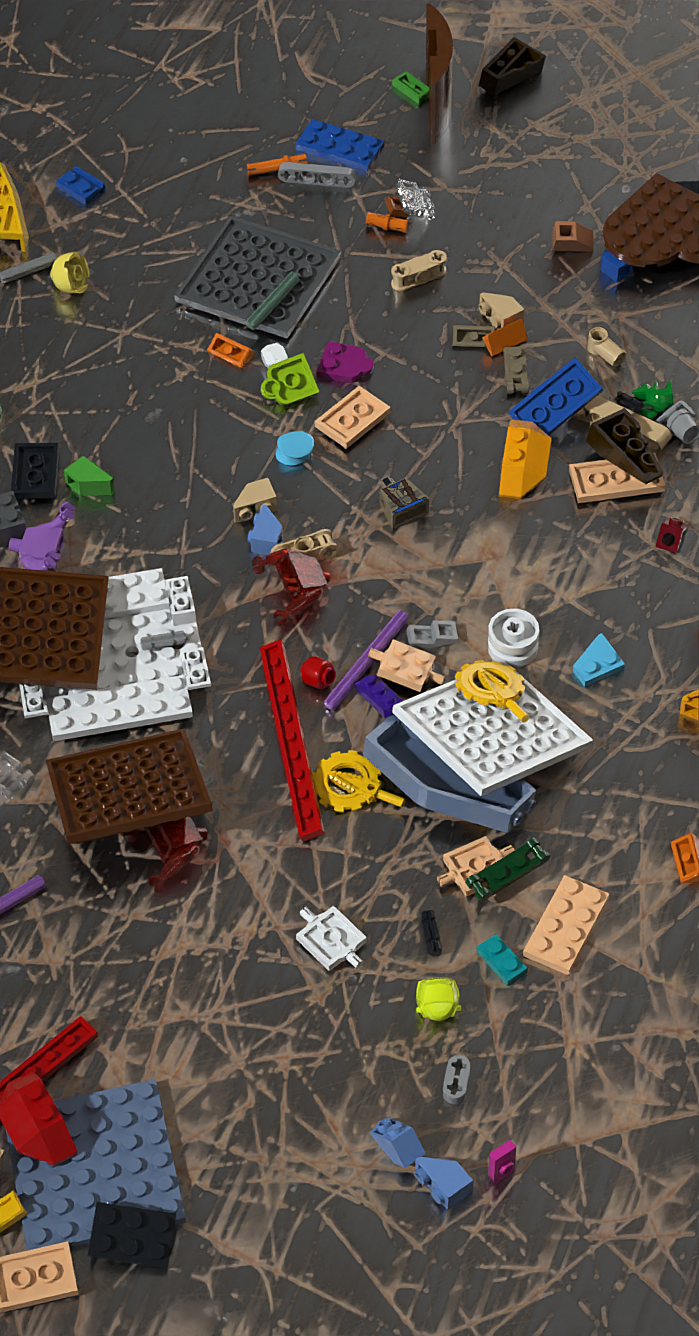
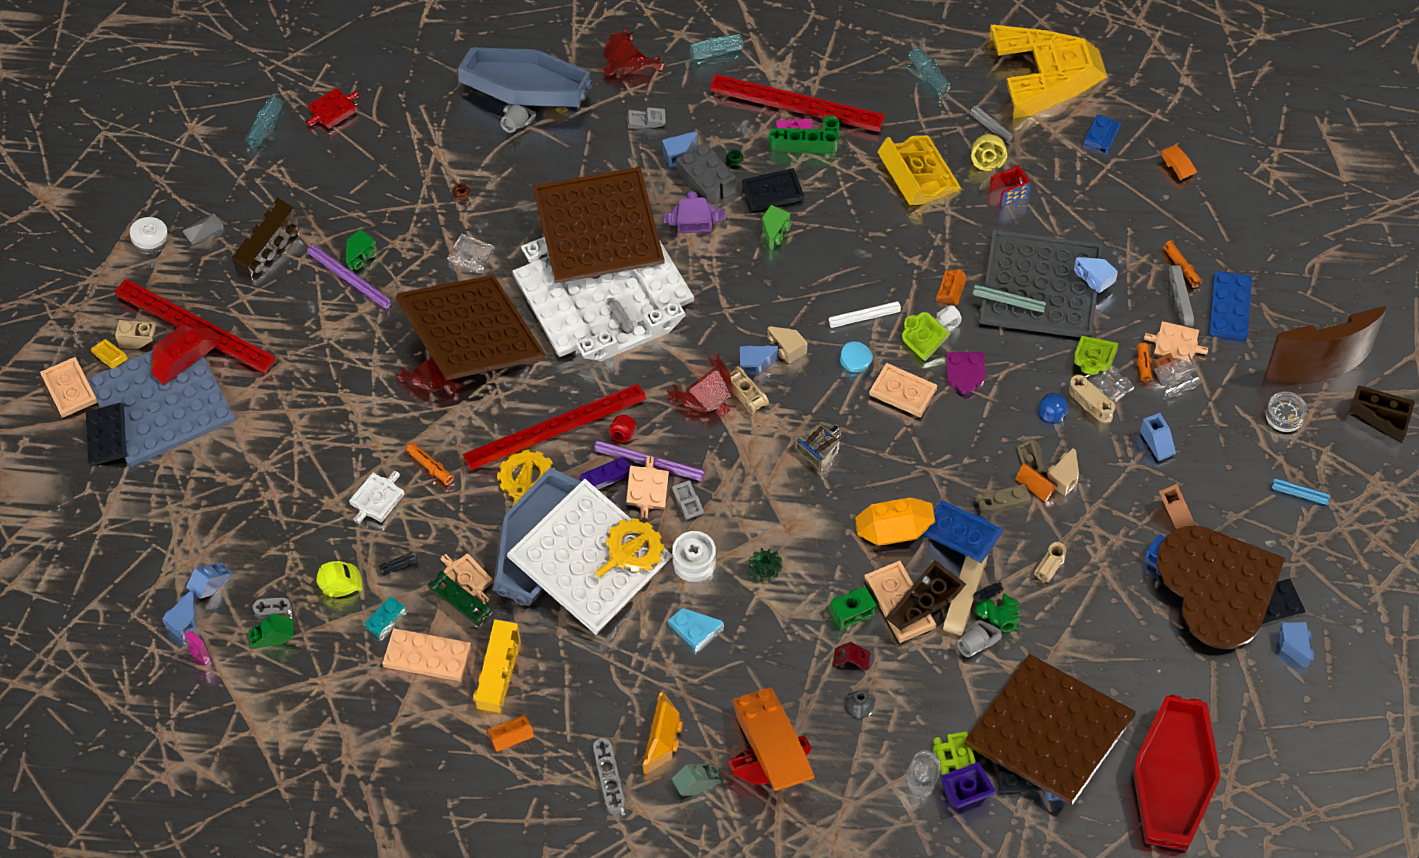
camera: 75 degrees right, 5 degrees up
none -> green slope [249,613,294,649]
none -> orange pin [406,442,454,485]
none -> yellow wedge [473,619,521,714]
none -> clear green gear [749,548,782,582]
none -> white axle [829,301,901,328]
none -> green brick [829,586,876,630]
none -> yellow piece [877,135,961,205]
none -> red piece [989,165,1031,207]
none -> blue hair [1038,393,1069,423]
none -> light blue slope [1074,257,1118,293]
none -> lime plate [1074,336,1119,375]
none -> clear plate [1085,366,1134,403]
none -> medium blue slope [1140,413,1176,461]
none -> light nougat plate [1144,321,1209,365]
none -> orange slope [1161,145,1197,181]
none -> clear piece [1266,392,1307,432]
none -> dark azure axle [1272,478,1330,505]

